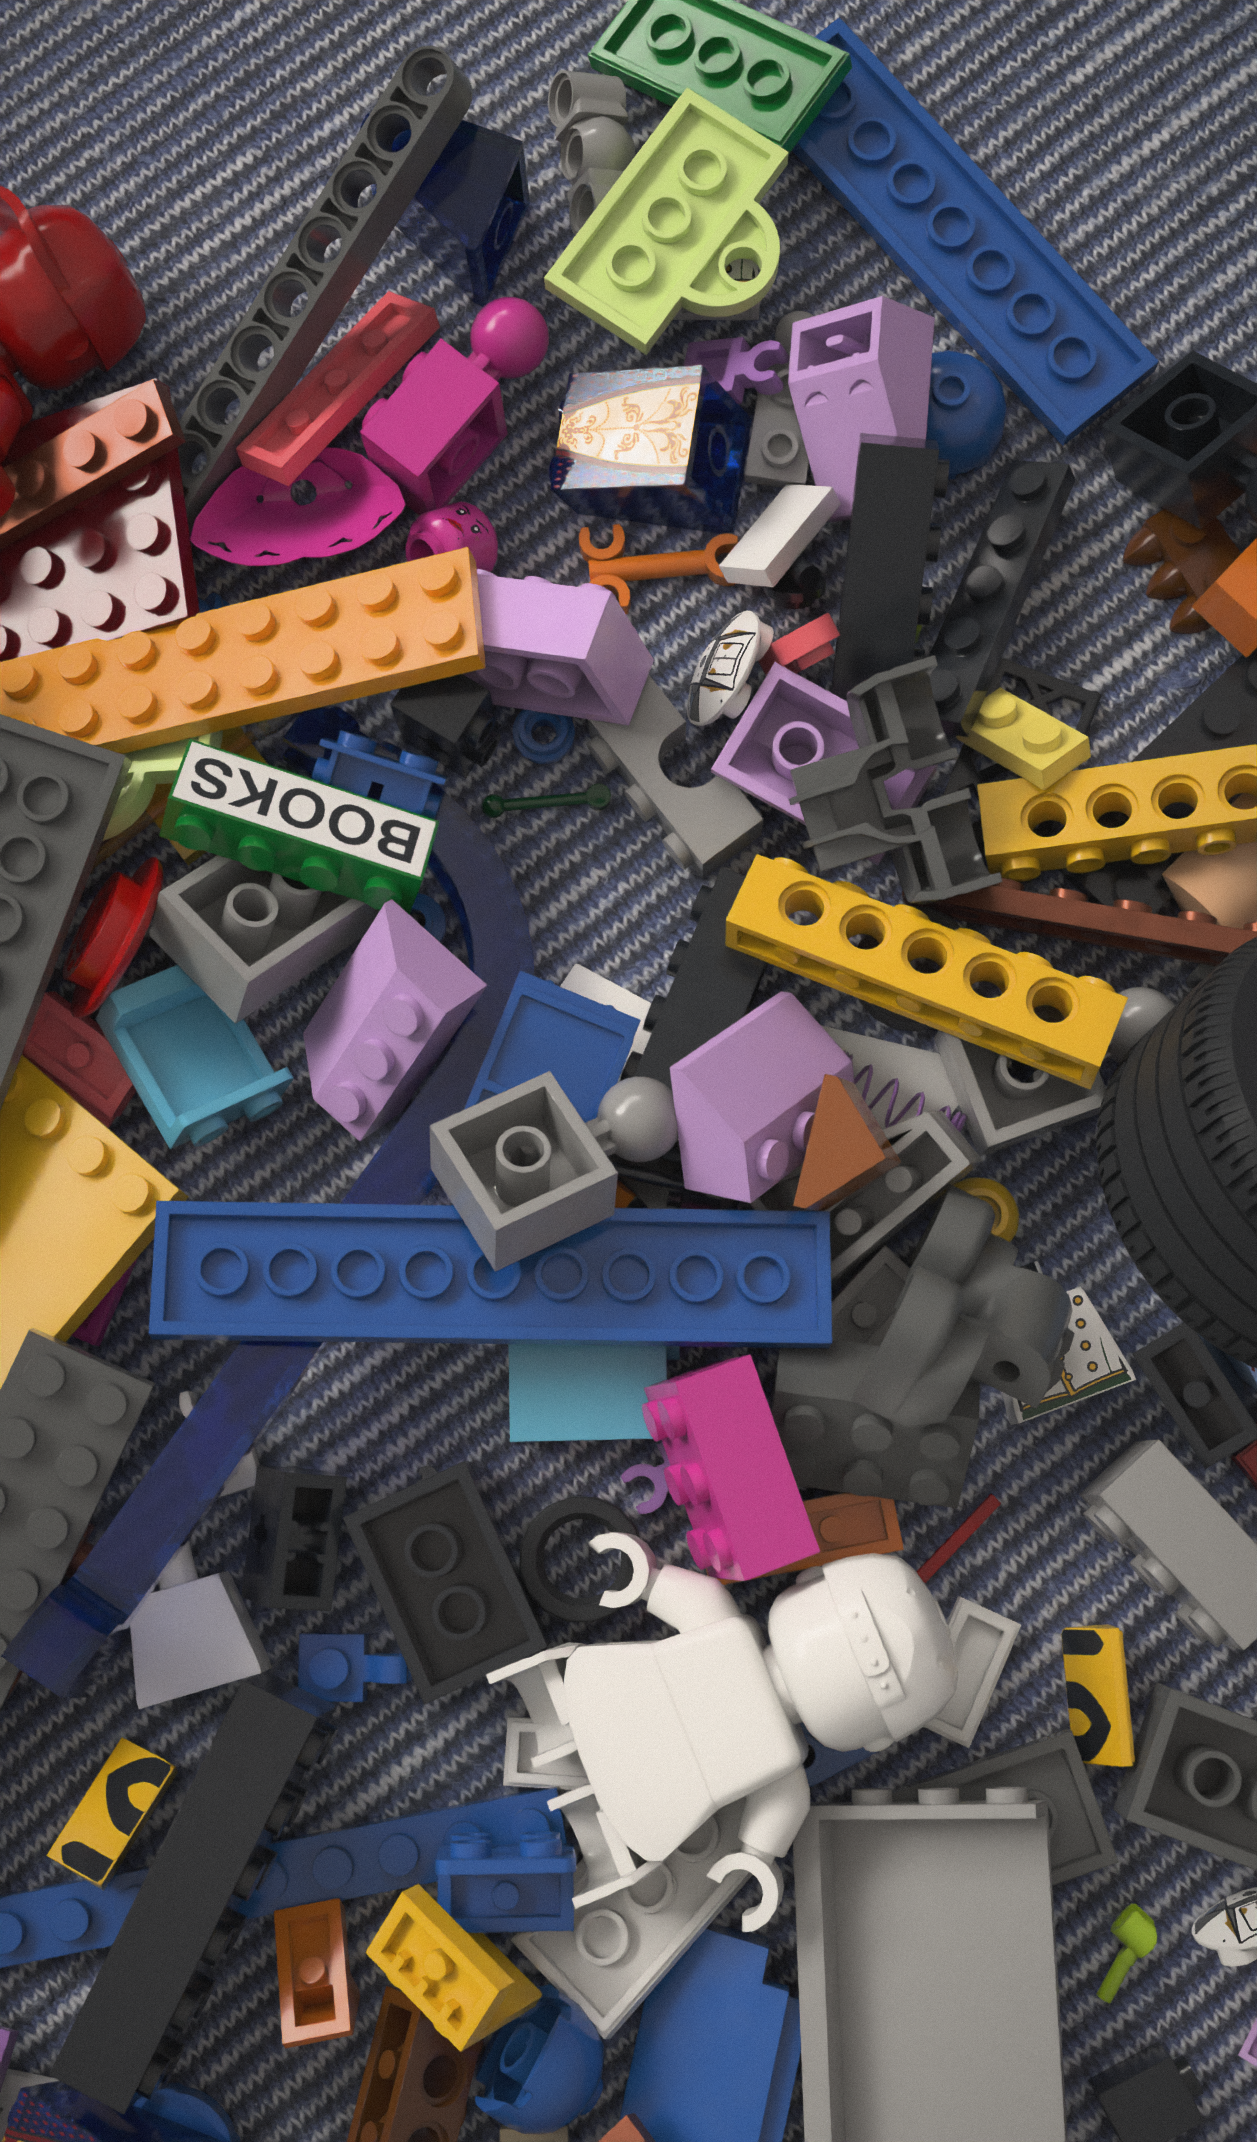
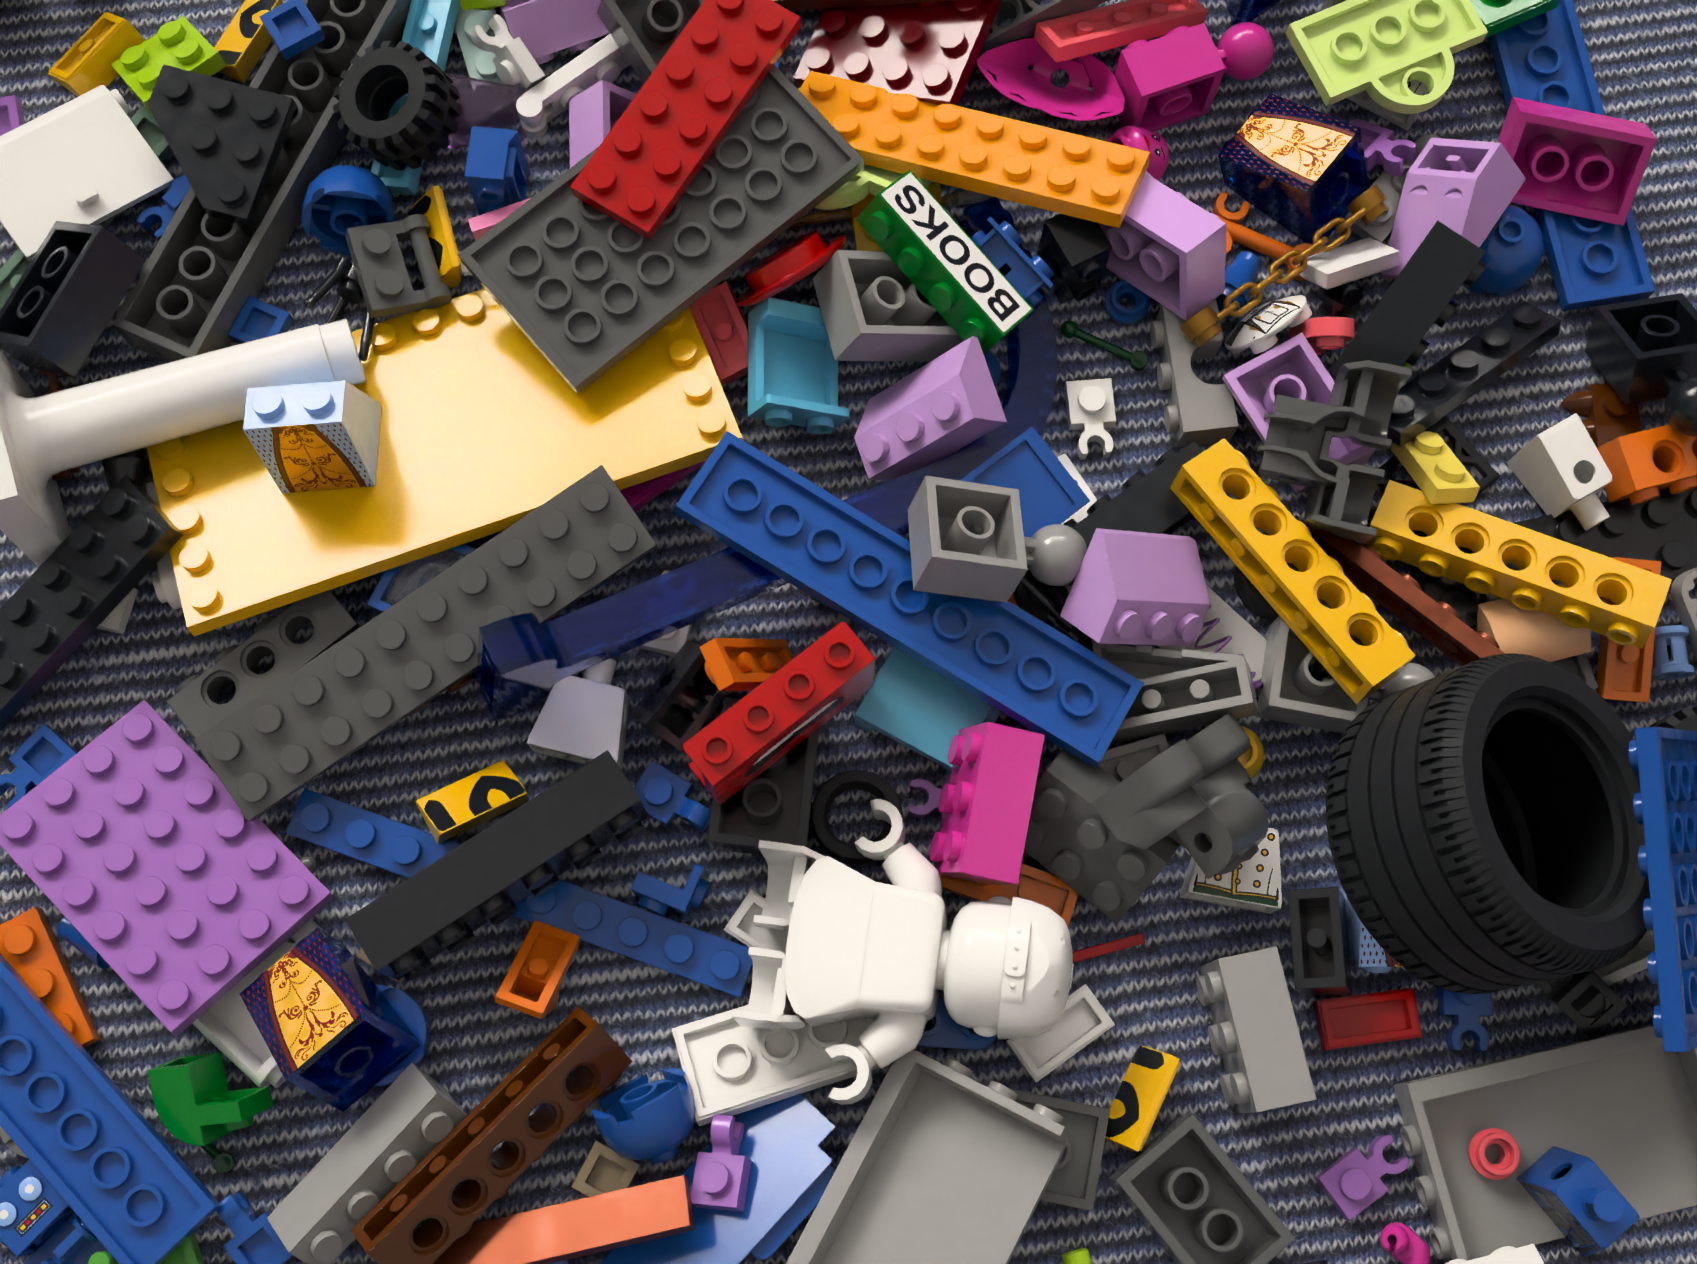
camera: 20 degrees right, 5 degrees down
yellow bracket [365,1884,542,2052] -> none
blue bracket [435,1831,576,1933] -> none
dark orange slope [793,1074,902,1211] -> none
none -> blue bracket [630,863,711,917]
none -> red panel [683,622,876,806]
none -> medium lavender plate [691,1115,752,1212]
none -> orange plate [699,638,794,691]
none -> white plate [1064,378,1116,460]
none -> pearl gold piece [1180,184,1389,347]
none -> blue cone [1216,251,1262,318]
none -> dark pink slope [1498,97,1657,226]
none -> white torso [1507,413,1613,531]

